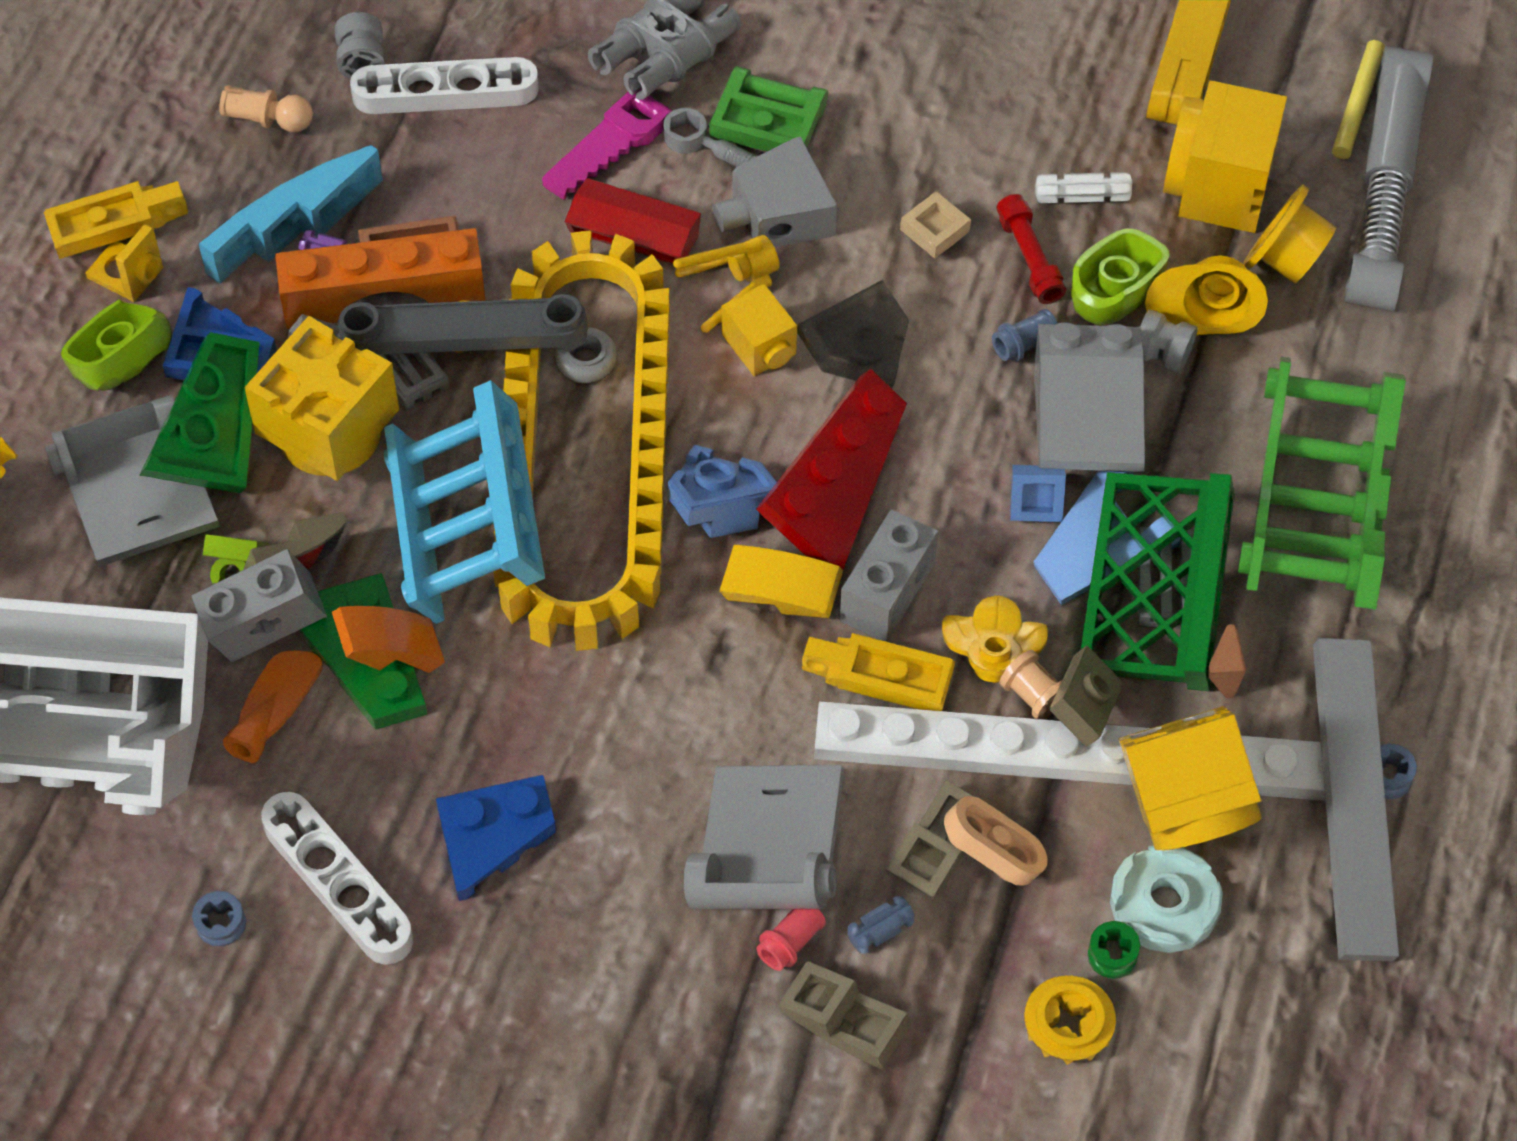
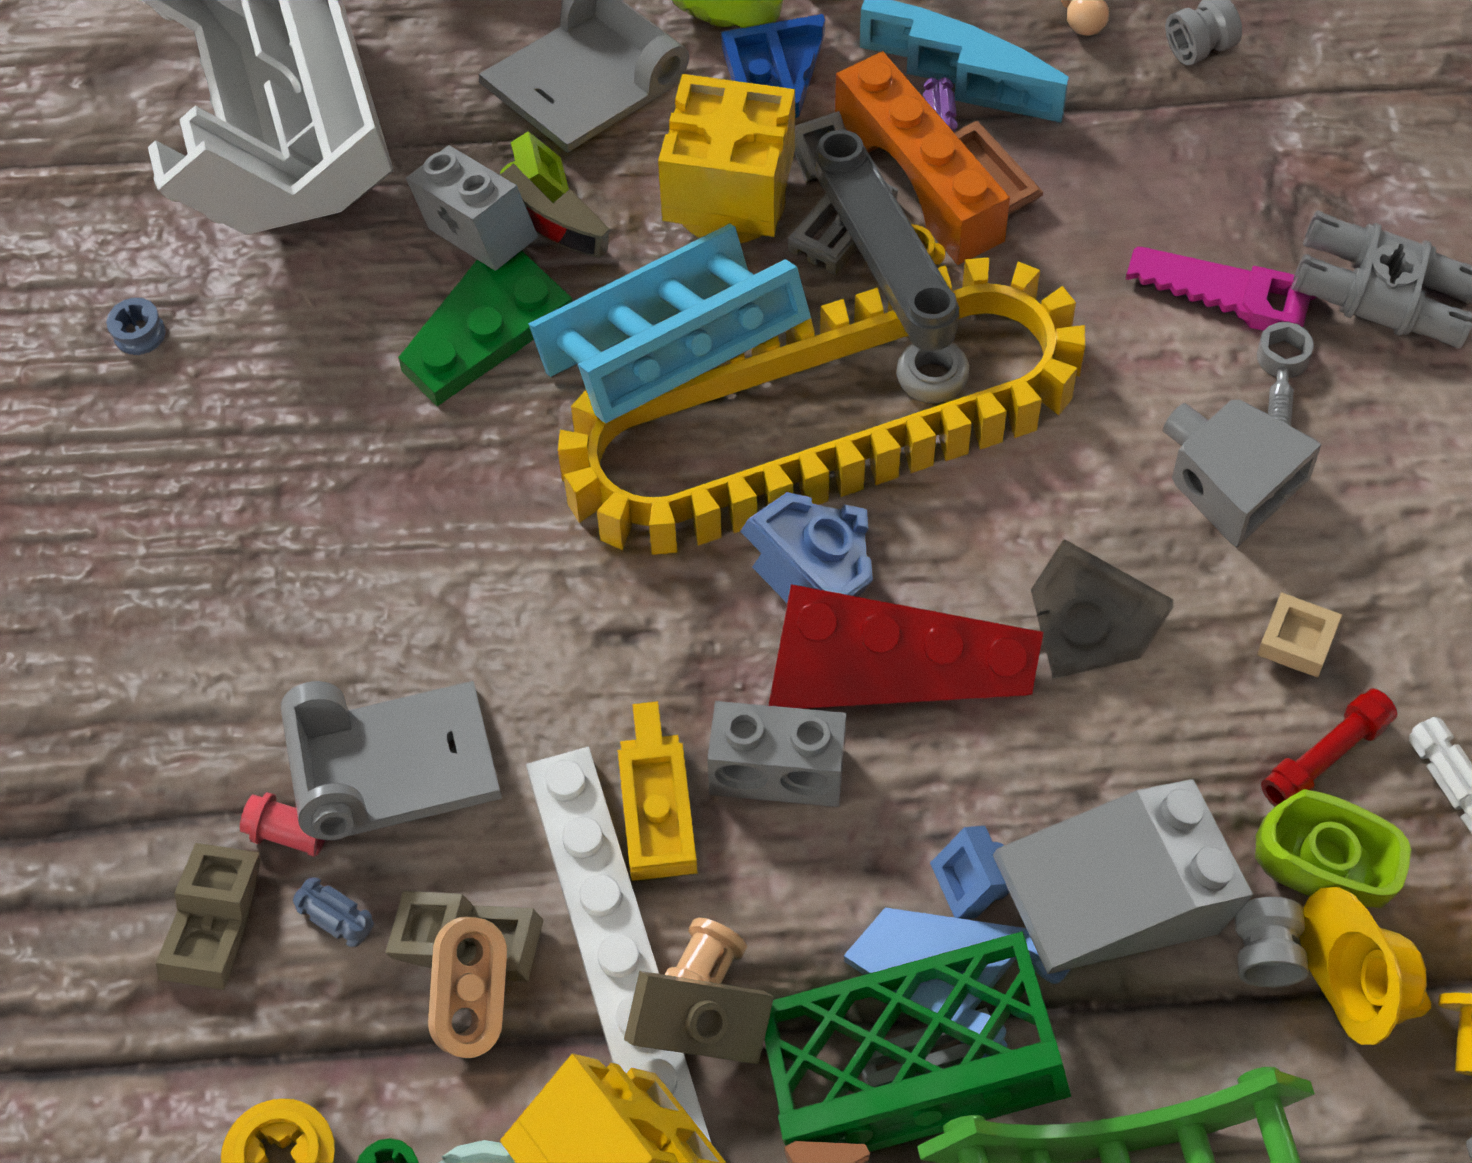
camera: 70 degrees right, 0 degrees up
green wing [139,332,260,493] -> none
orange piece [223,650,323,764] -> none
white beam [261,792,413,965] -> none
orange slope [332,606,445,673] -> none
white beam [350,57,539,114] -> none
blue wing [436,775,556,901] -> none
red piece [564,178,701,264] -> none
yellow plant [673,234,779,333] -> none
bright green plate [709,66,828,152] -> none
yellow slope [719,544,843,618] -> none
yellow brick [721,284,797,377] -> none
yellow plate [942,595,1048,683] -> none
sand blue pin [992,309,1058,362] -> none

